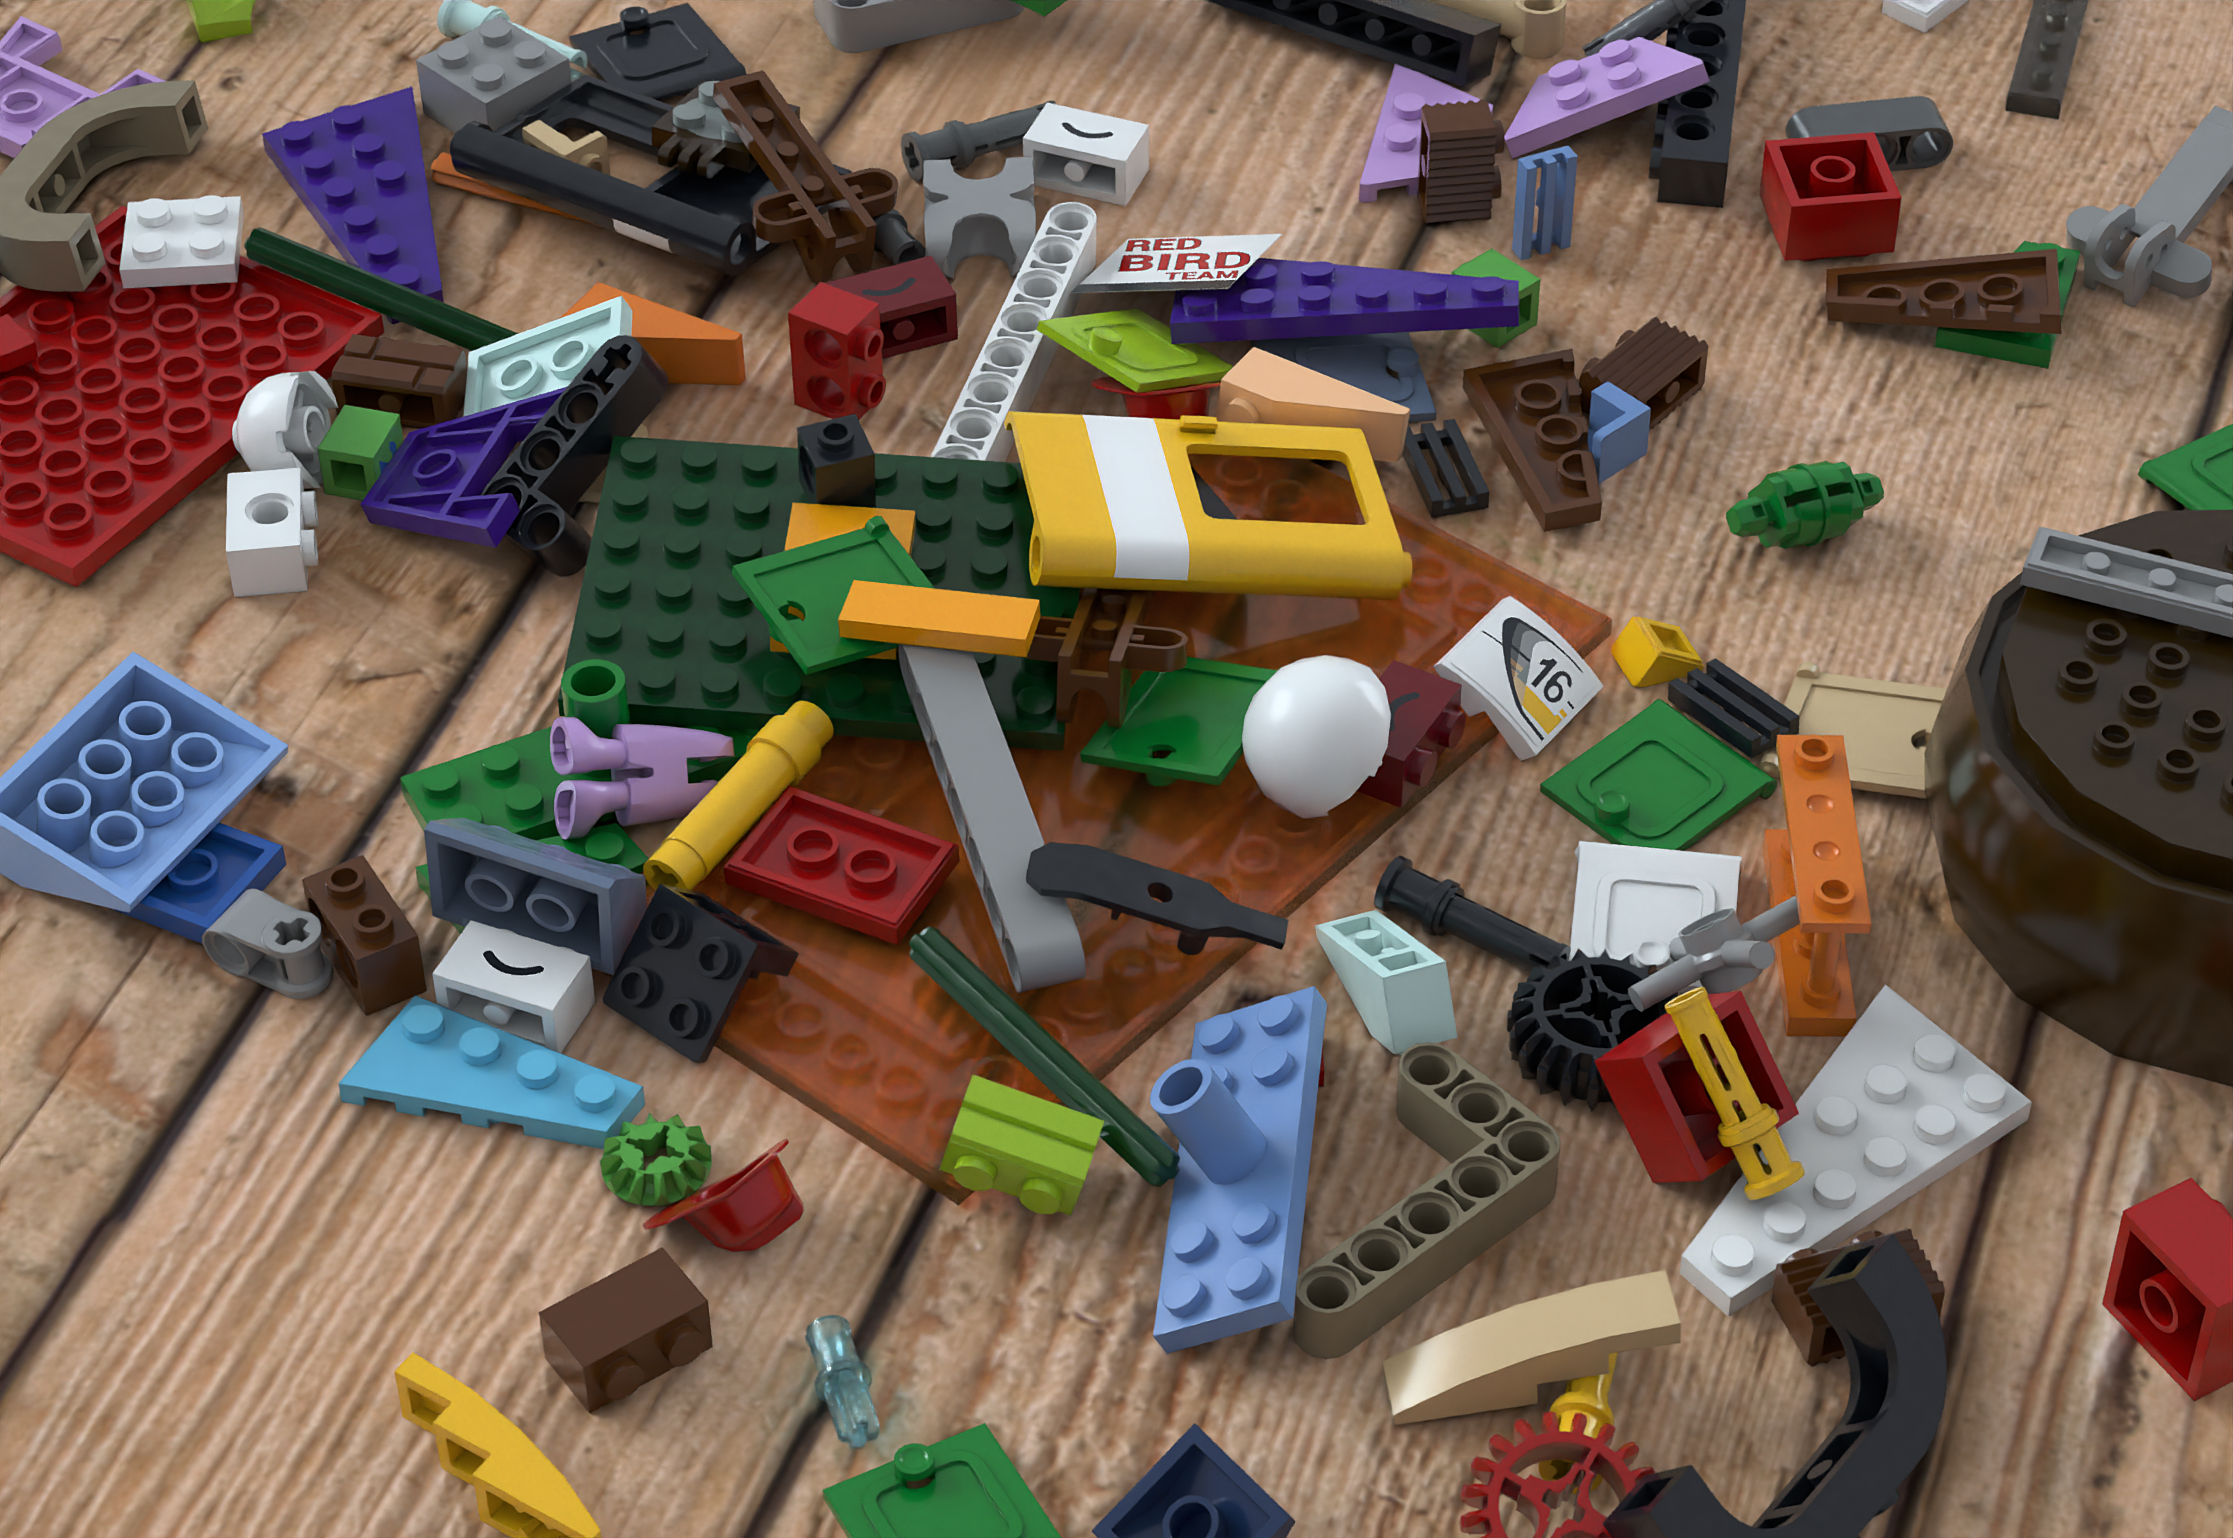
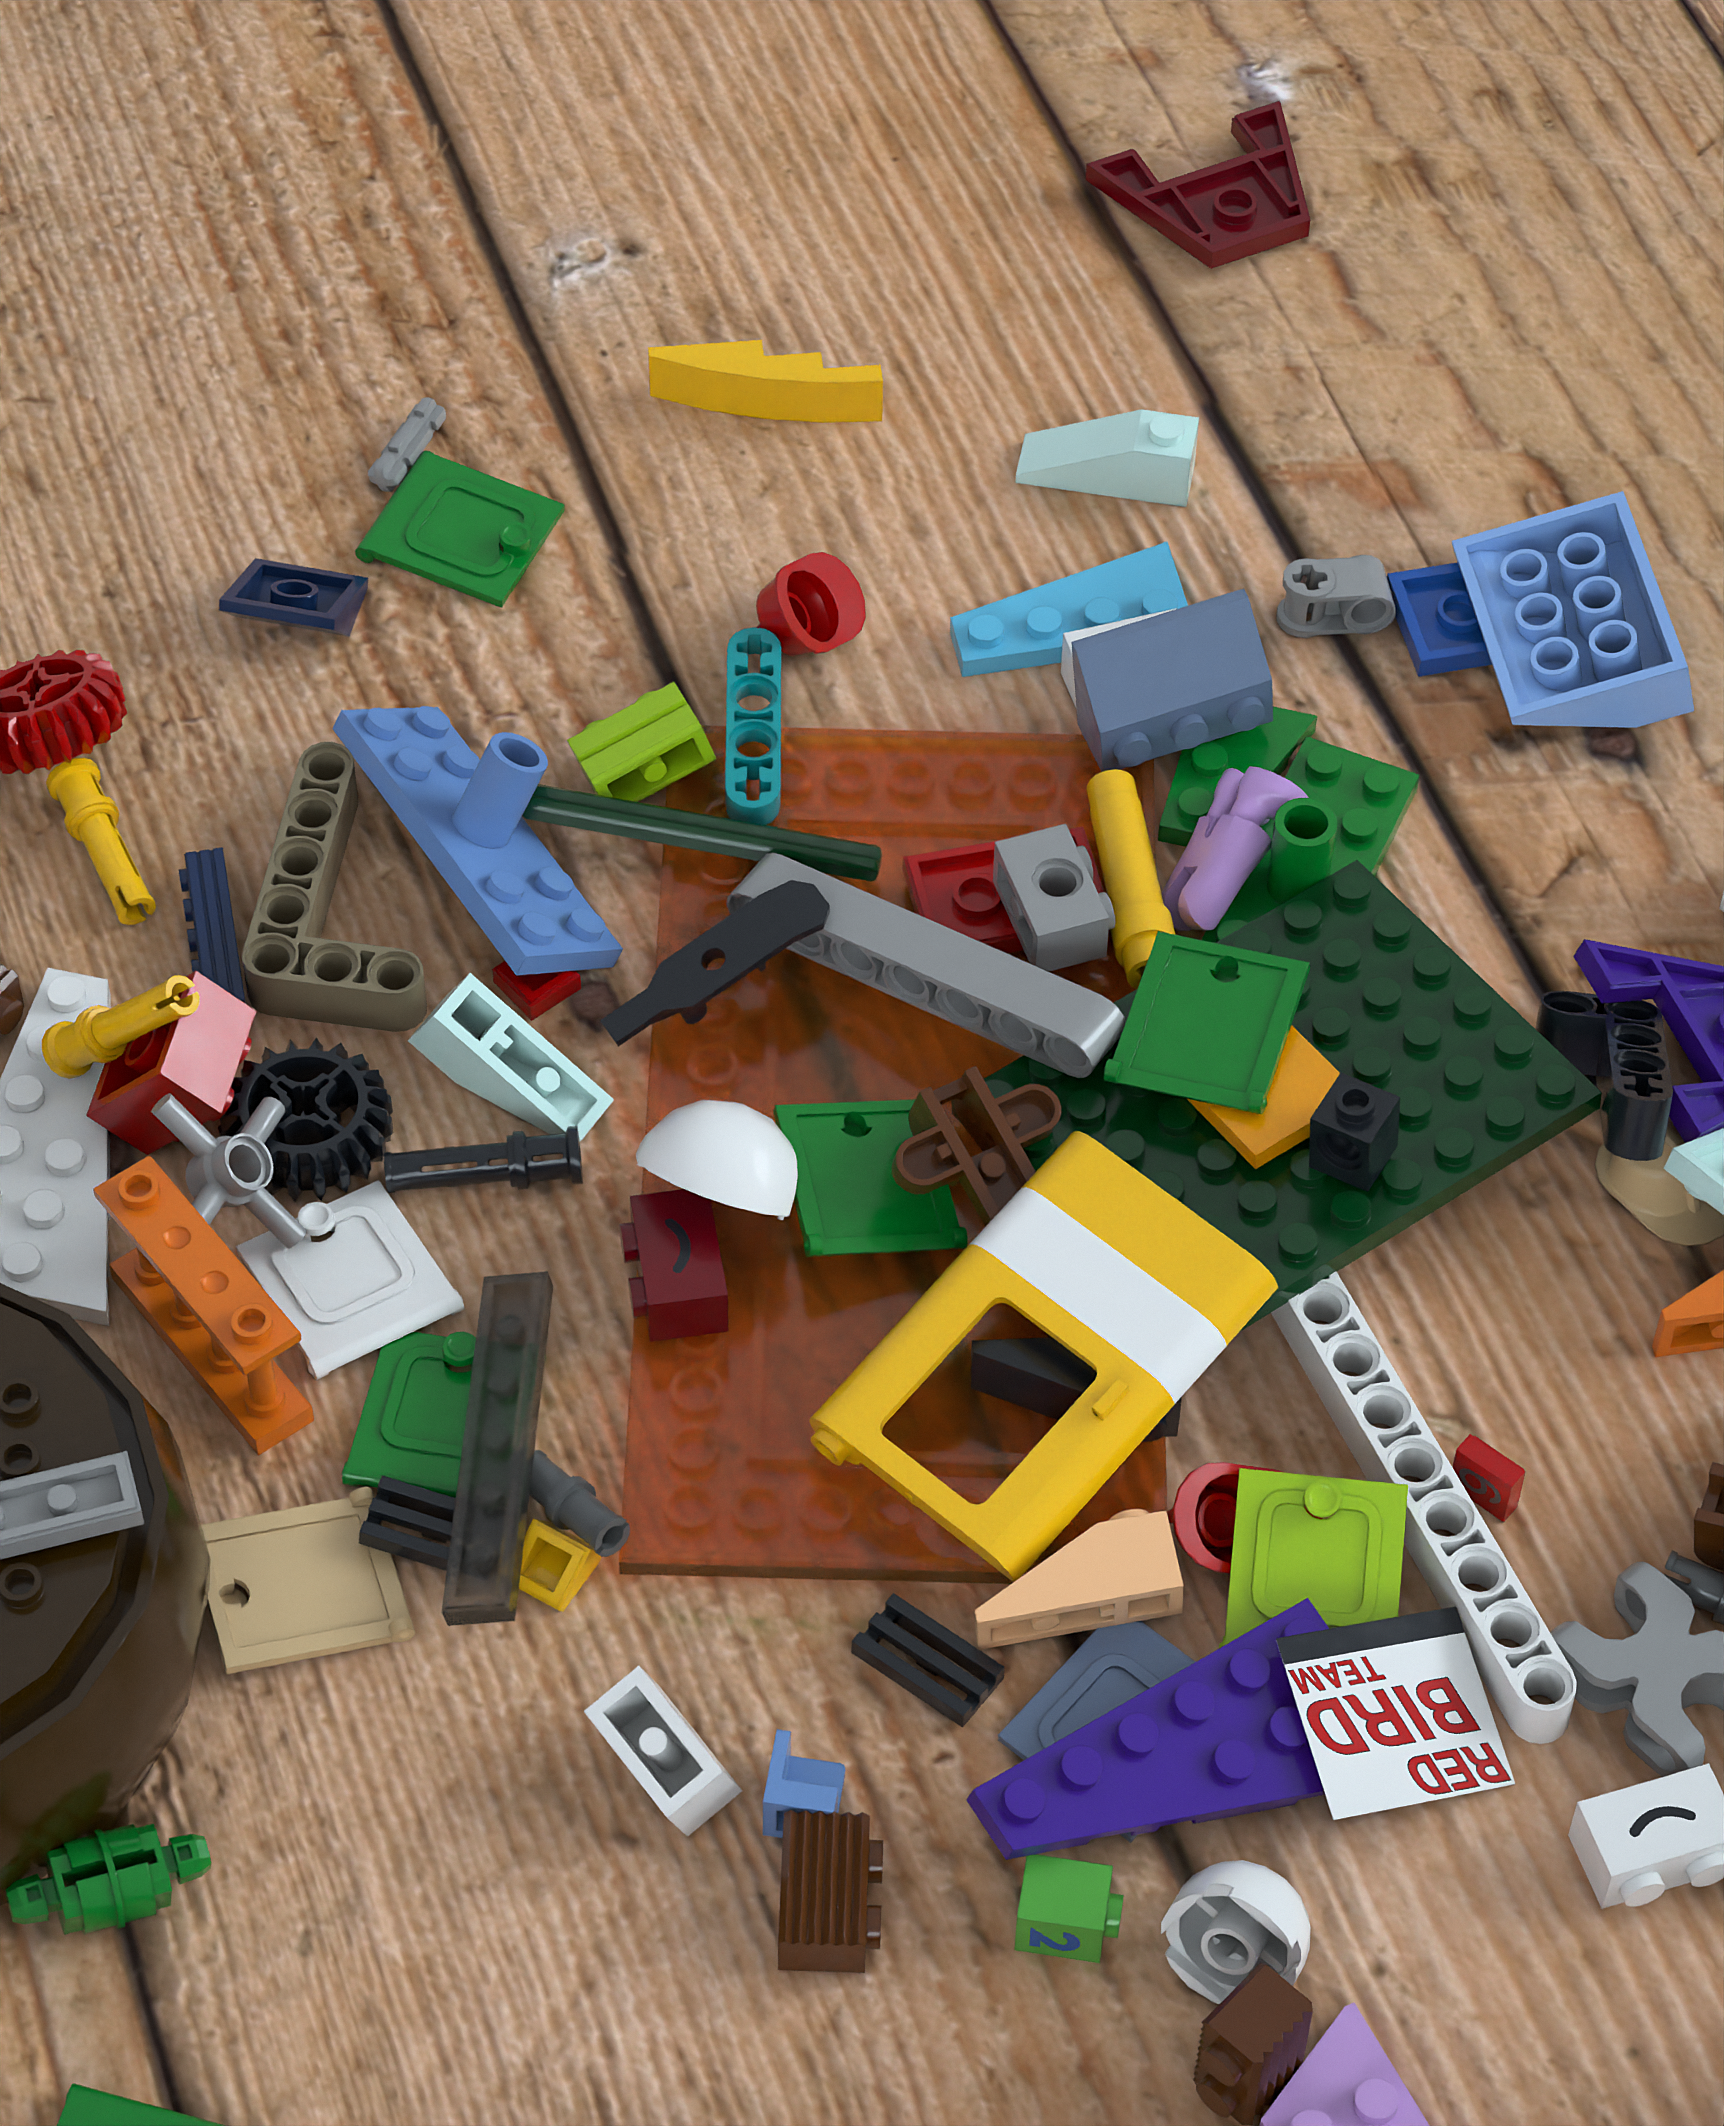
camera: 140 degrees right, 10 degrees up
reddish brown brick [302,855,427,1016] -> none
reddish brown brick [538,1247,713,1414] -> none
bright green gear [600,1112,712,1206] -> none
black bracket [603,884,799,1063] -> none
red brick [788,282,886,420] -> none
clear light blue axle [805,1315,880,1449] -> none
dark red brick [825,256,958,359] -> none
light orange tile [838,580,1040,657] -> none
tan slope [1382,1270,1681,1425] -> none
white slope [1433,596,1604,761] -> none
reddish brown wing [1462,349,1602,532] -> none
medium blue tile [1512,145,1577,260] -> none
green piece [1726,461,1884,549] -> none
none -> dark blue piece [179,847,246,1004]
none -> clear smoke tile [441,1271,554,1626]
none -> dark grey pin [512,1450,630,1557]
none -> white brick [584,1666,742,1836]
none -> teal beam [725,627,781,825]
none -> light grey brick [993,824,1115,972]
none -> light aqua slope [1015,409,1199,507]
none -> white cylinder [1161,1860,1311,2004]
none -> red tile [1452,1434,1526,1522]

